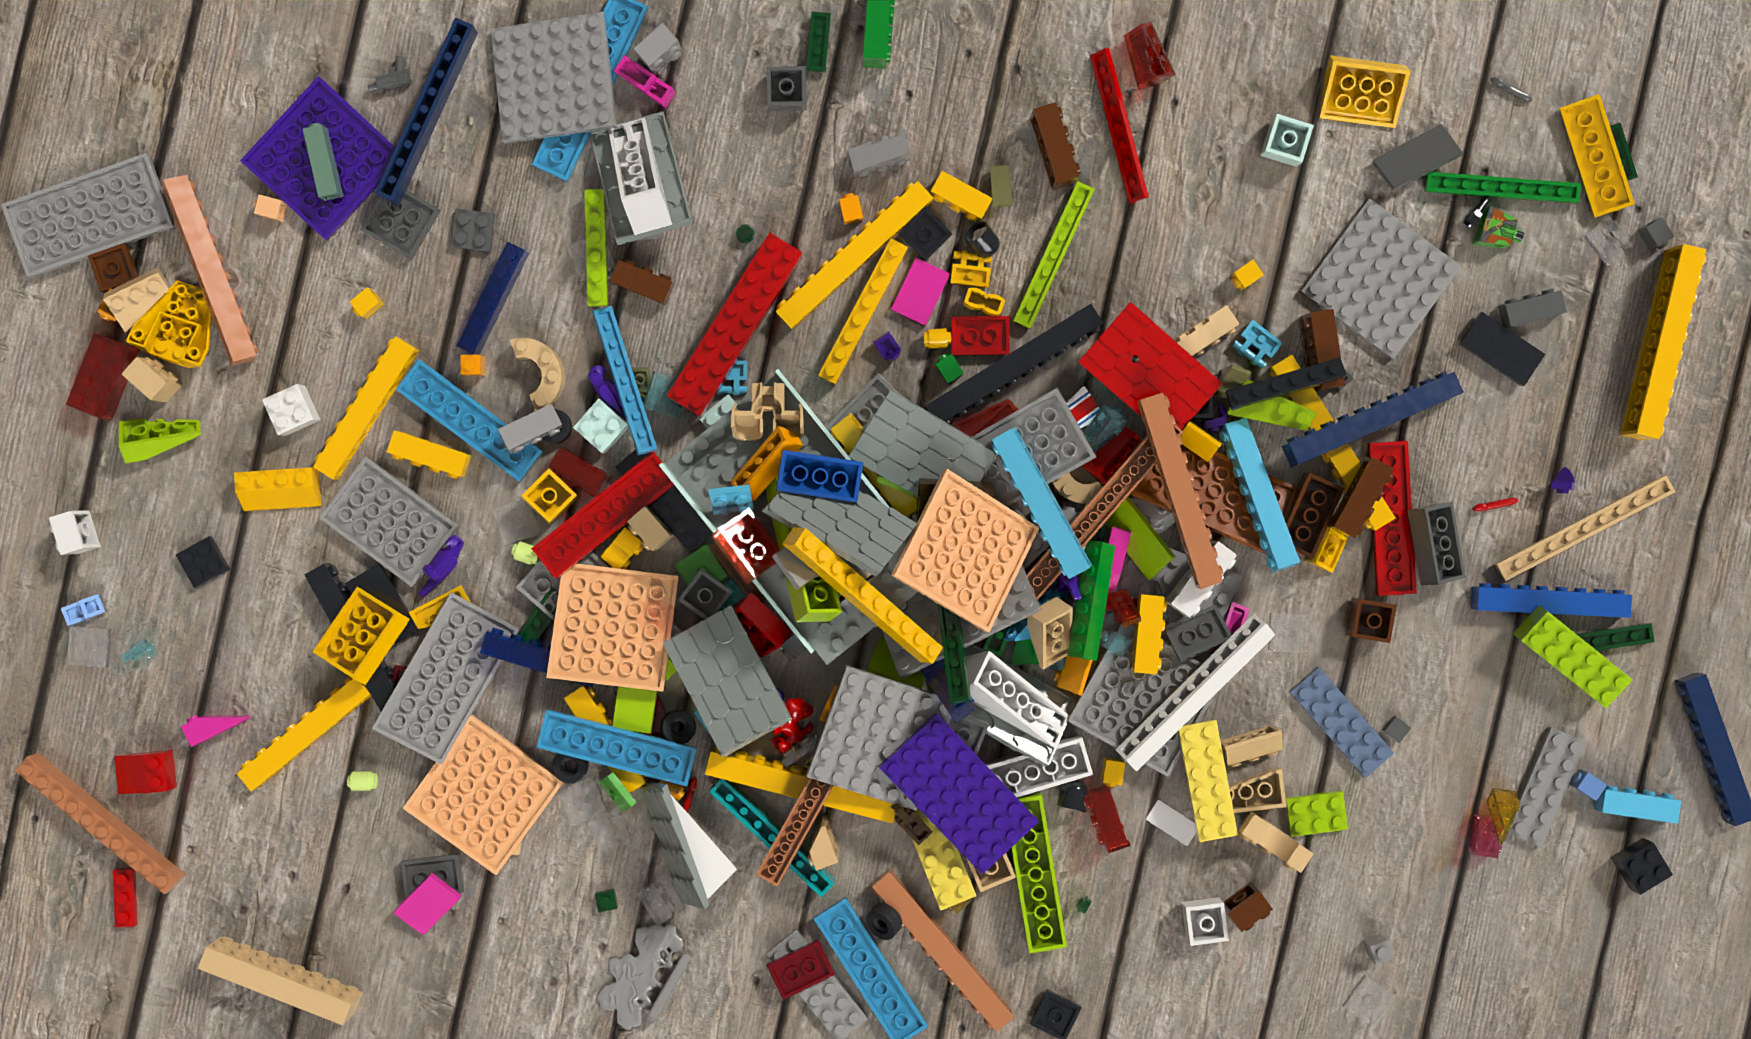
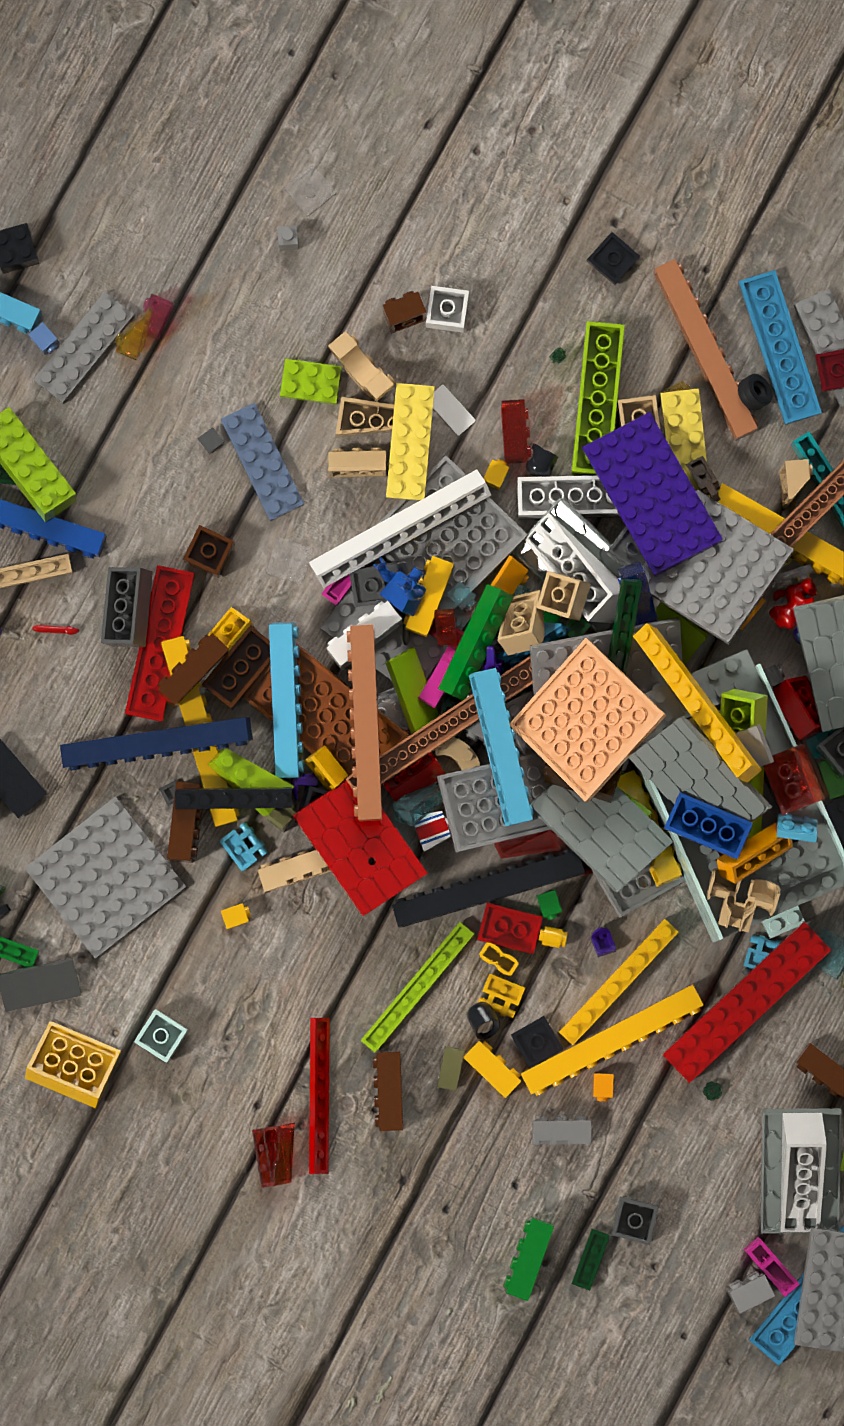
camera: 165 degrees left, 5 degrees down
dark pink tile [891,257,950,326] -> none
none -> blue torso [373,558,426,617]
none -> tan brick [536,571,591,621]

